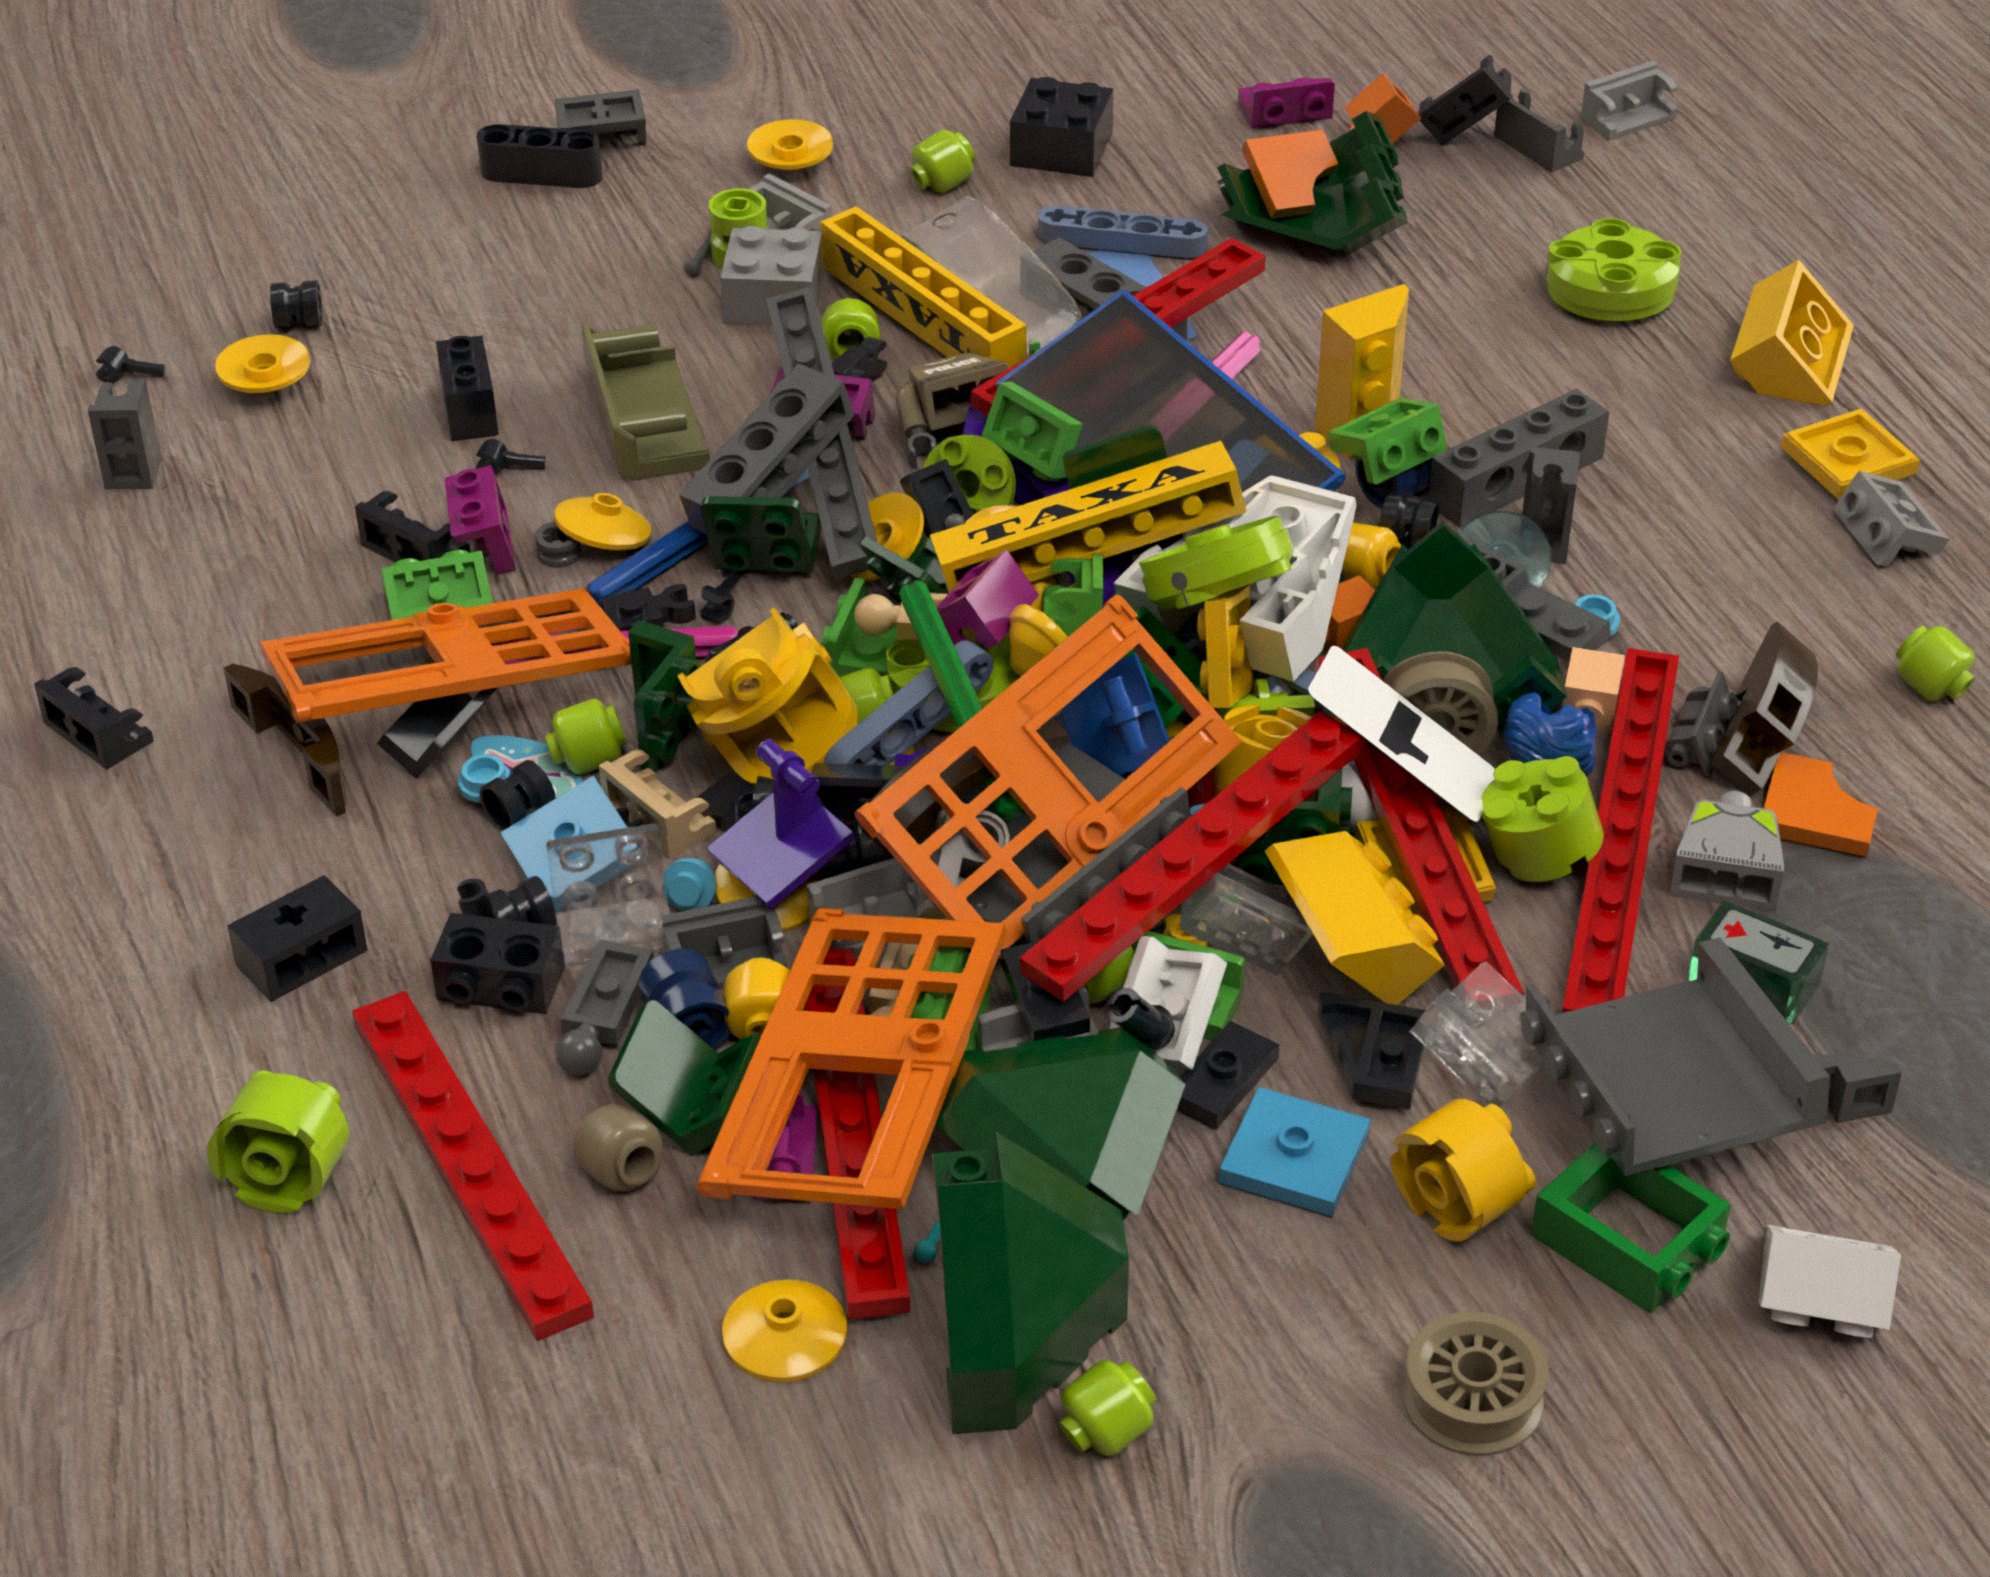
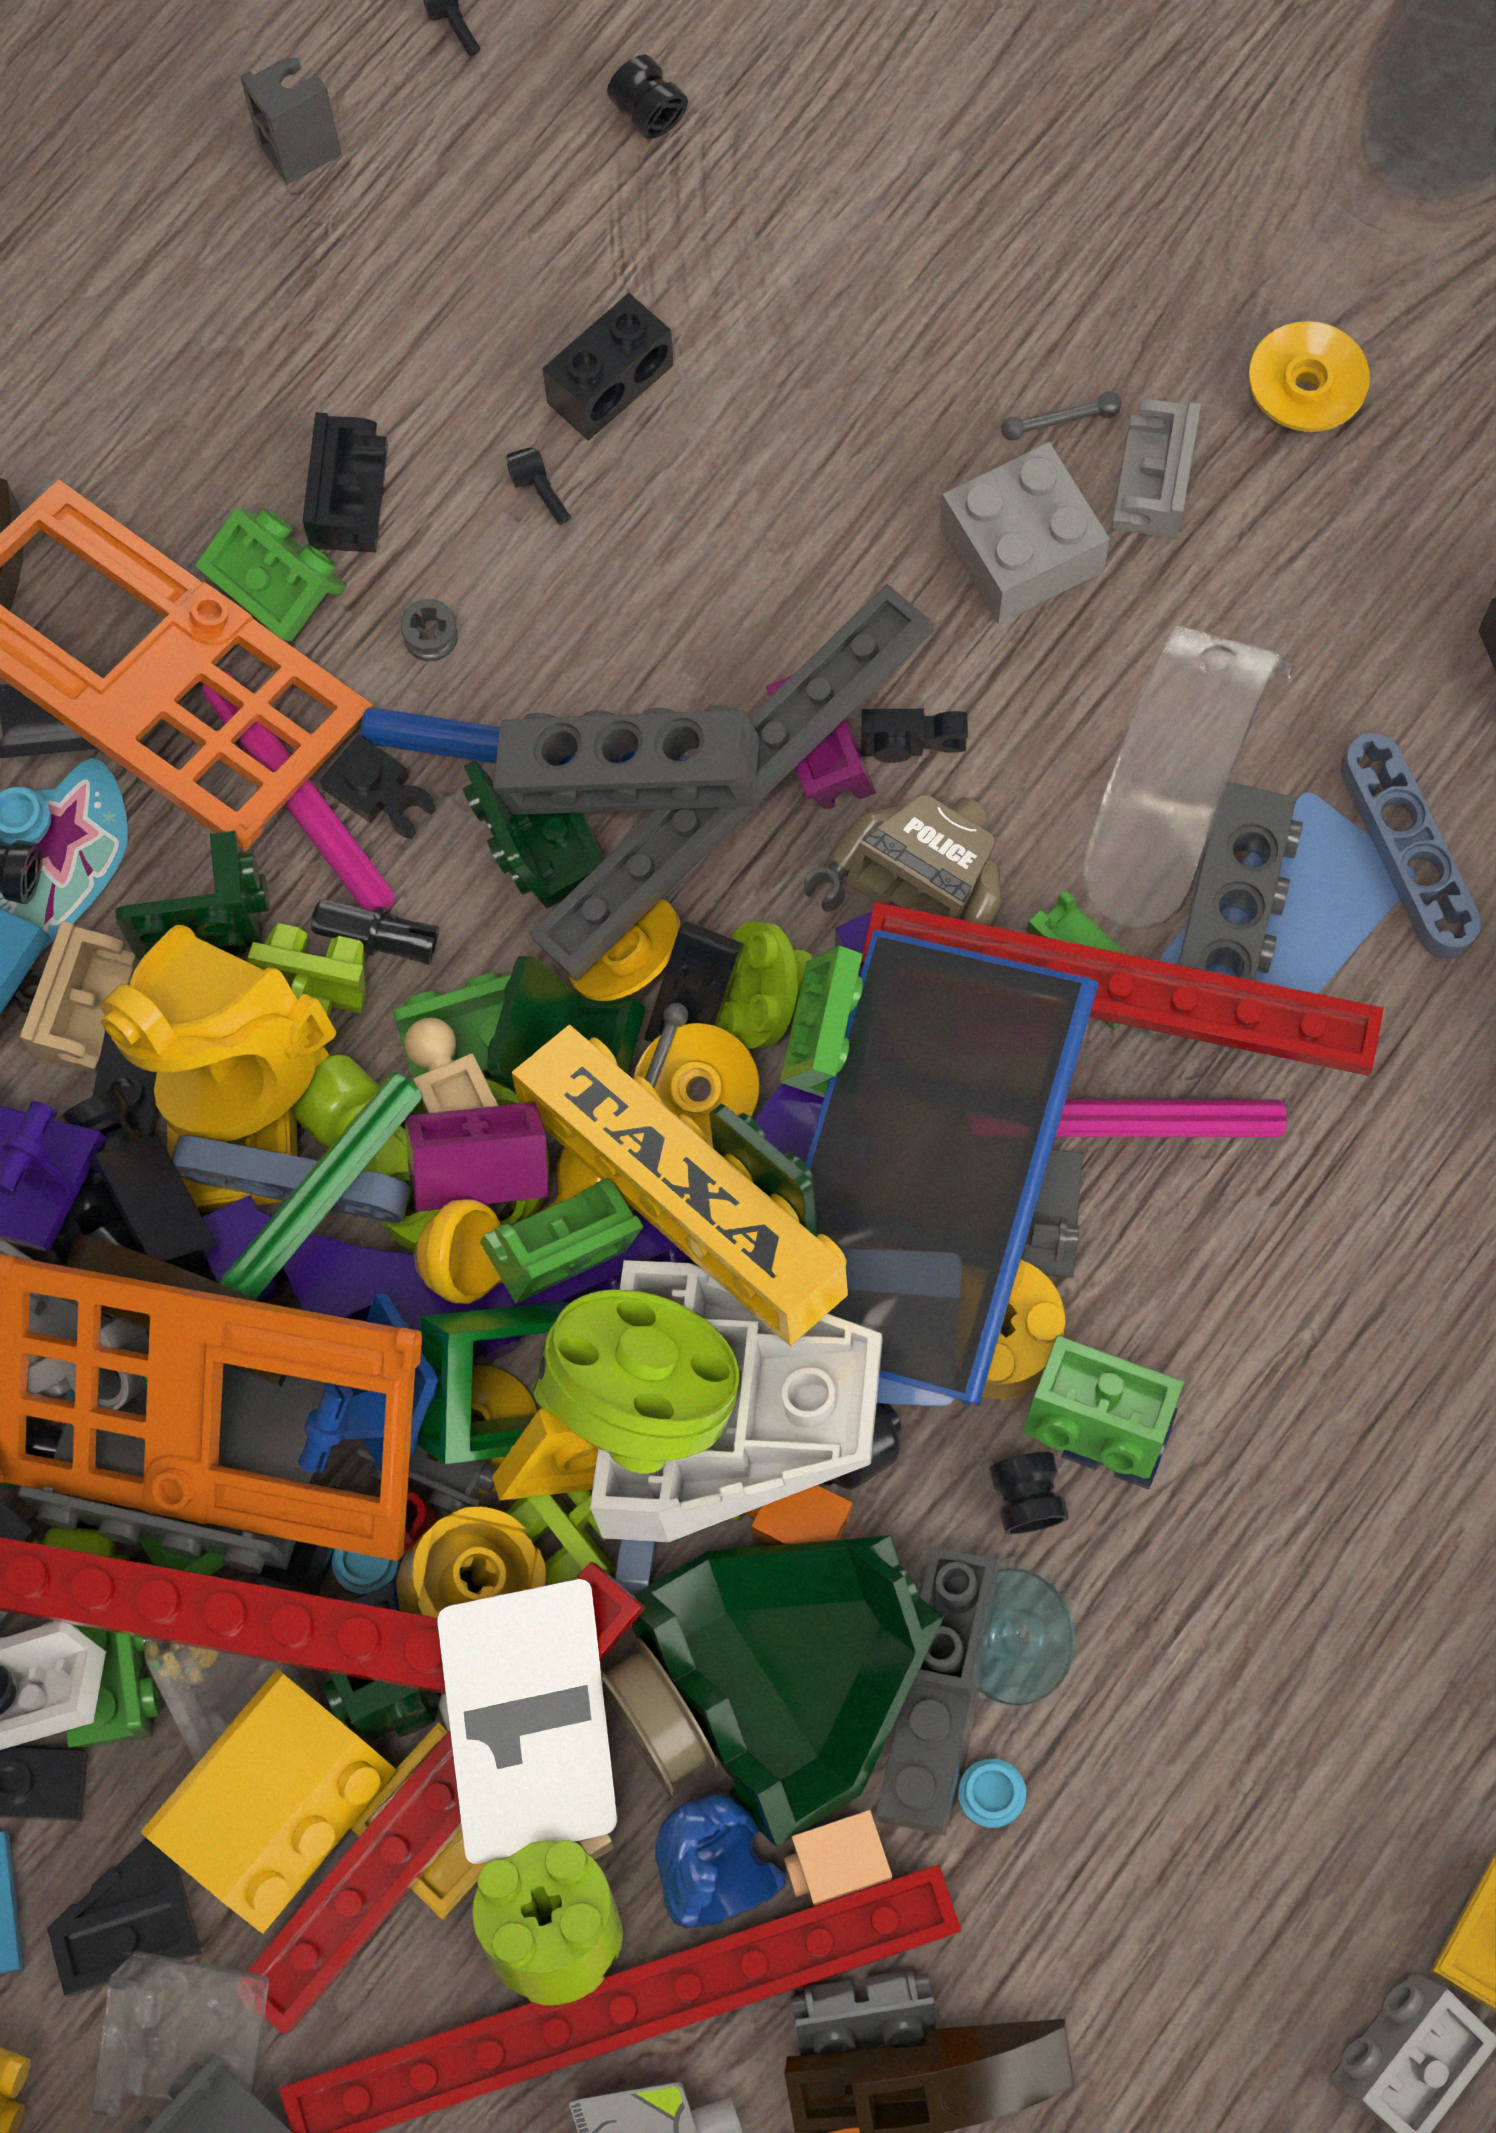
camera: 60 degrees right, 30 degrees up
yellow dish [215,334,310,393] -> none
magenta bracket [444,465,516,574] -> none
black beam [476,124,603,188] -> none
lime head [545,698,628,775] -> none
yellow dish [554,493,652,550] -> none
dark grey hinge [555,89,646,144] -> none
olive piece [581,321,710,480] -> none
black hand [701,571,740,623] -> none
lime wheel [708,188,767,269] -> none
yellow brick [820,206,1027,367] -> none
lime head [821,298,881,360] -> none
lime head [909,129,976,194] -> none
yellow slope [1315,284,1409,458] -> none
yellow head [1342,522,1401,590] -> none
dark grey brick [1428,389,1610,528] -> none
dark grey hinge [1520,447,1580,564] -> none

